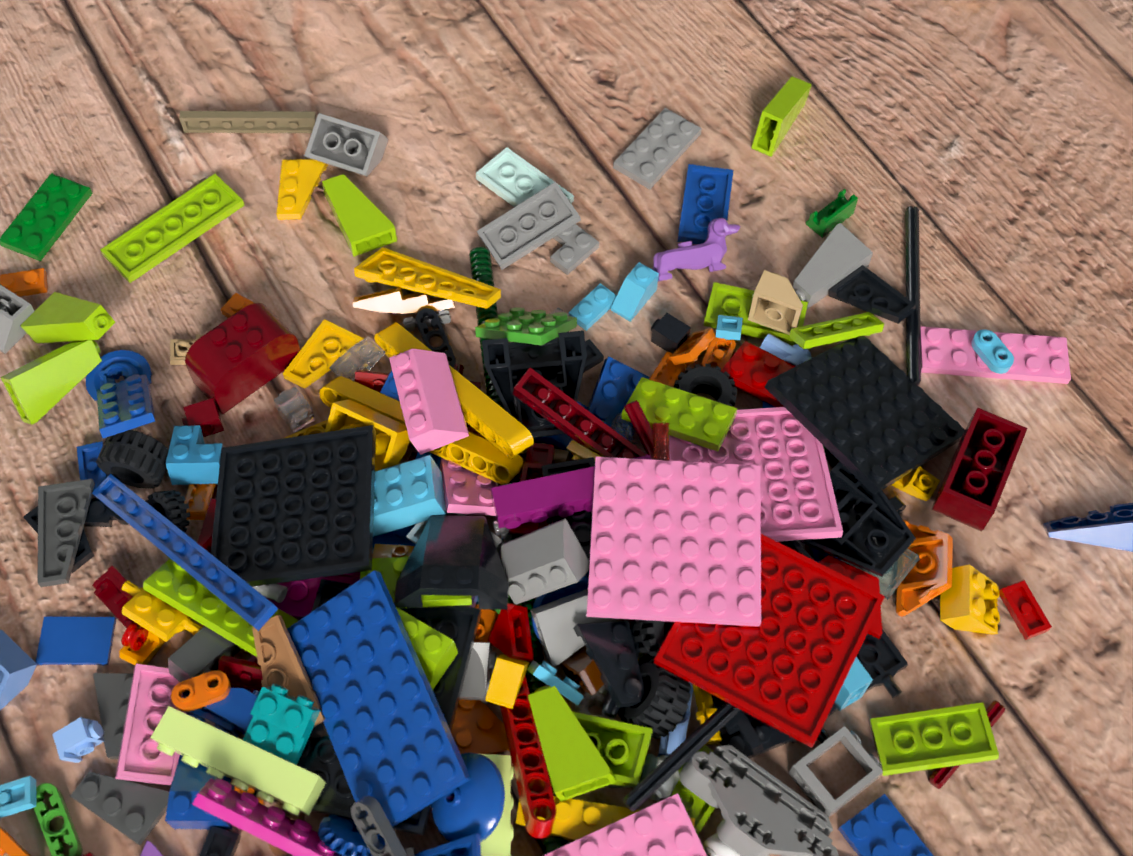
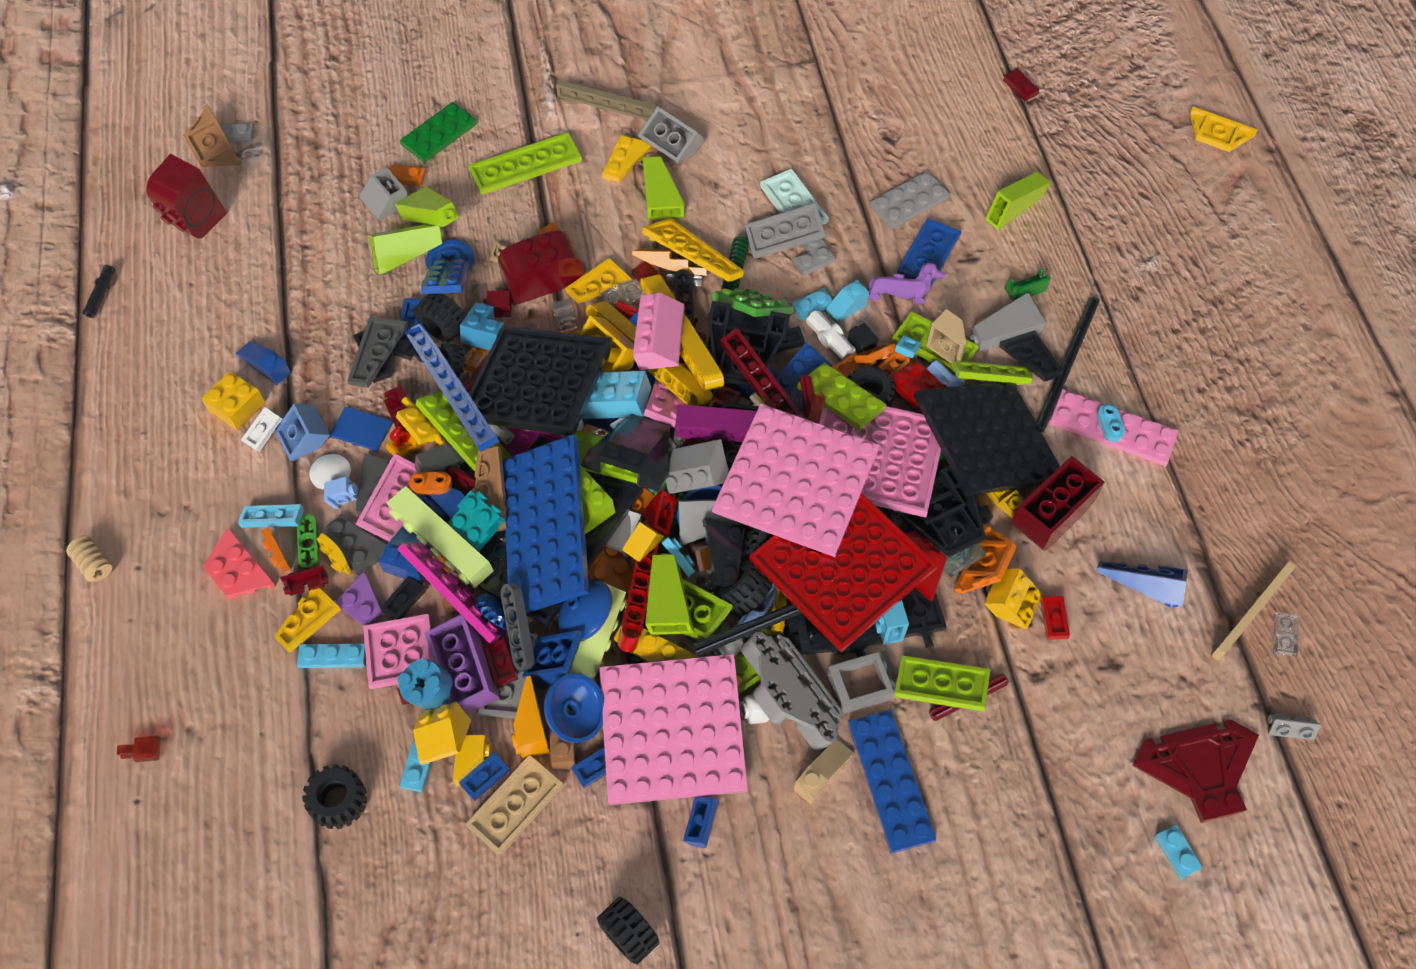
camera: 20 degrees right, 0 degrees up
none -> white dish [309,454,351,490]
none -> yellow slope [317,533,352,575]
none -> clear red plate [632,261,658,282]
none -> white piece [806,310,856,360]

